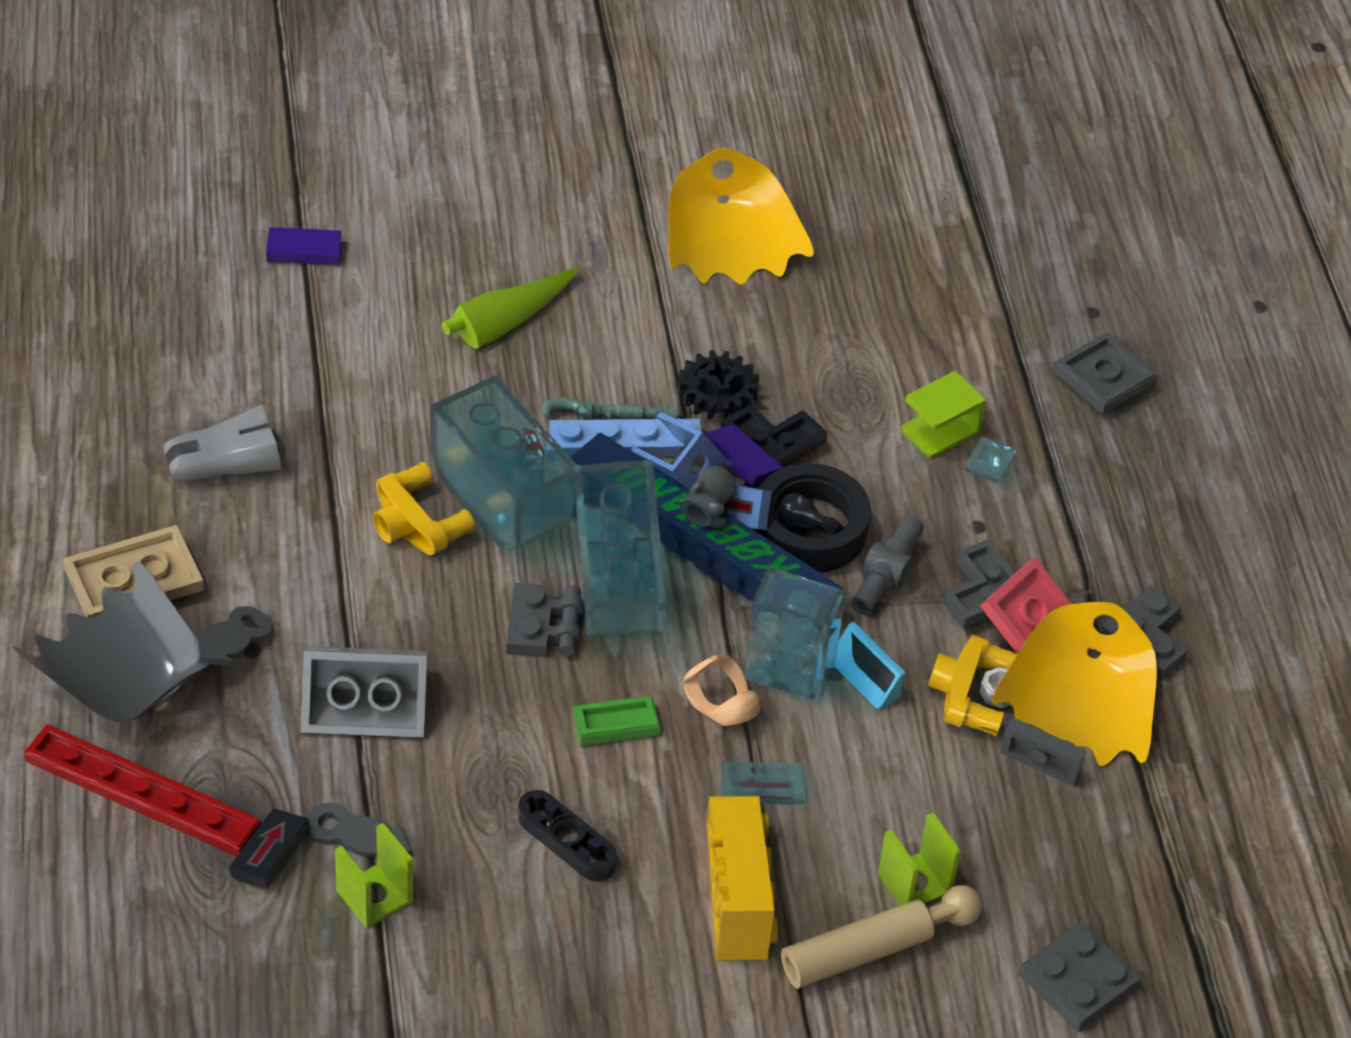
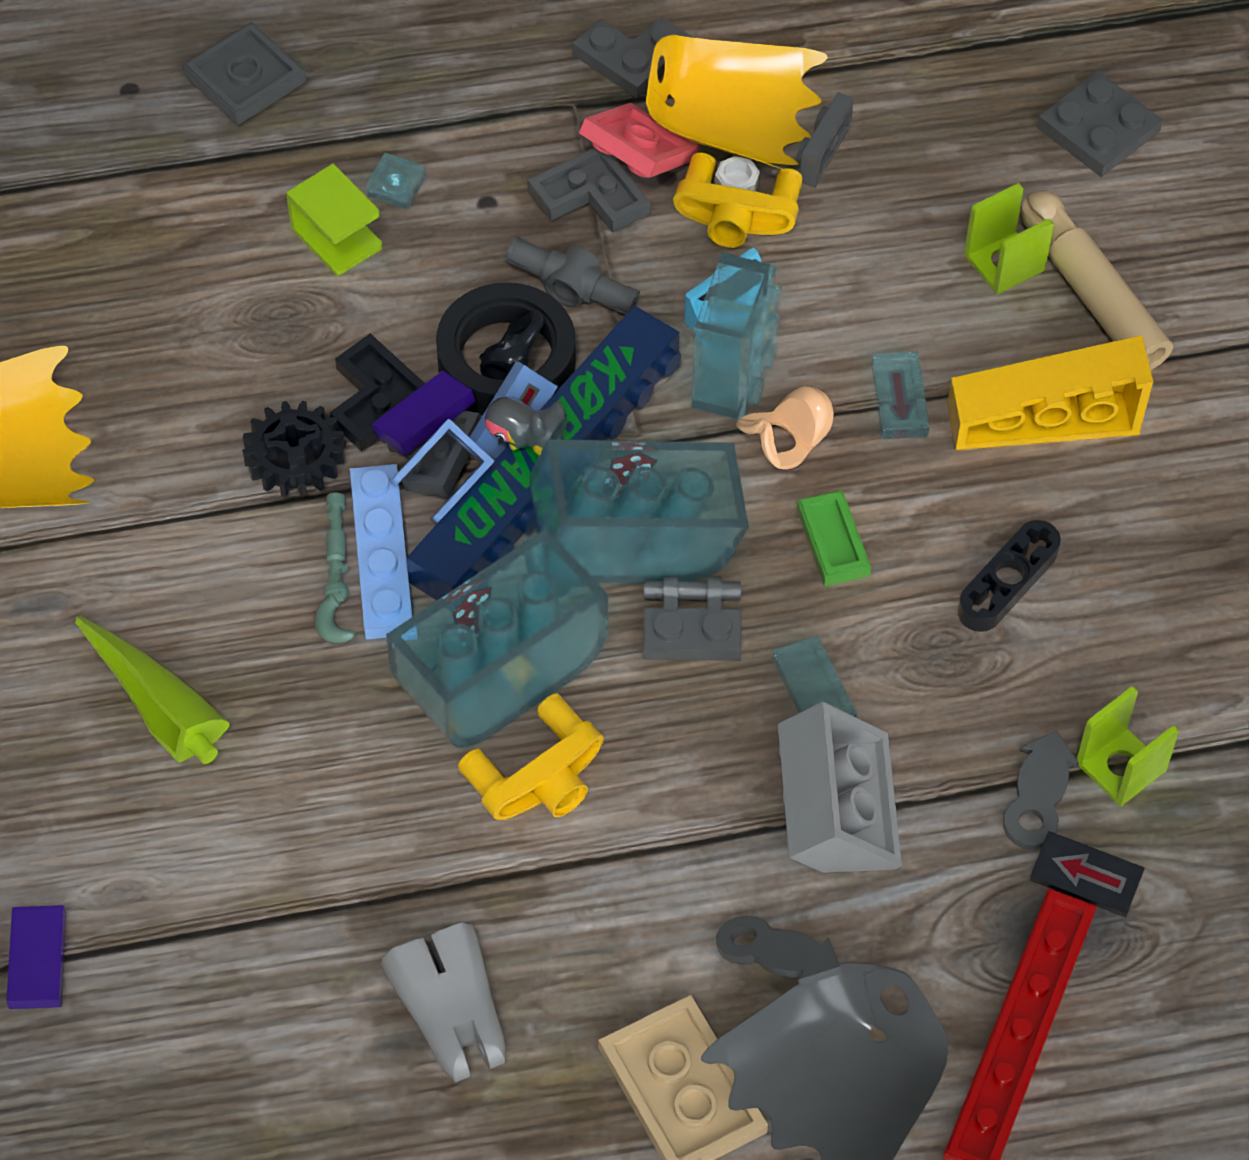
camera: 90 degrees left, 10 degrees up
none -> clear light blue tile [772,635,857,718]

